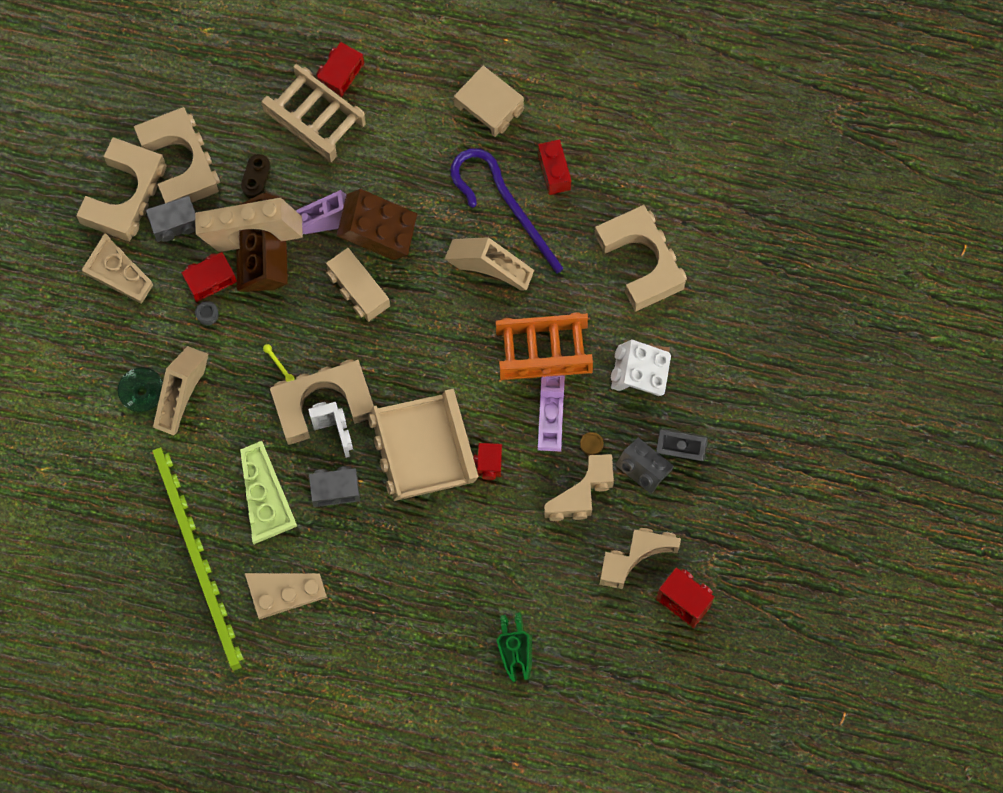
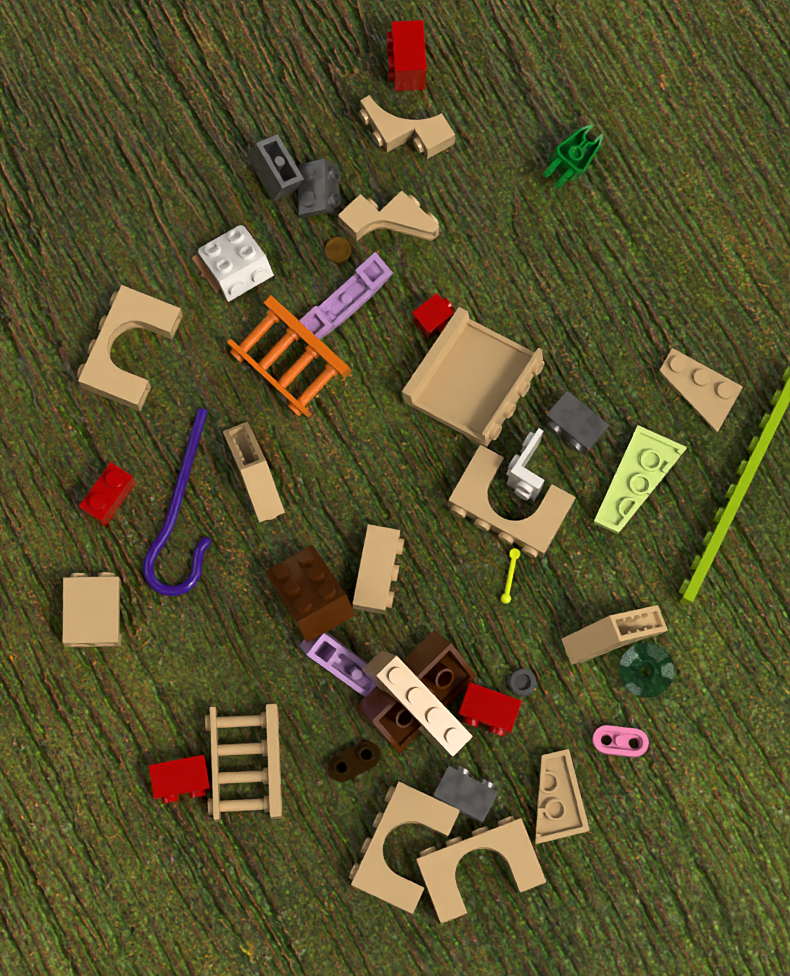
camera: 135 degrees left, 5 degrees up
none -> bright pink plate [592,725,649,758]

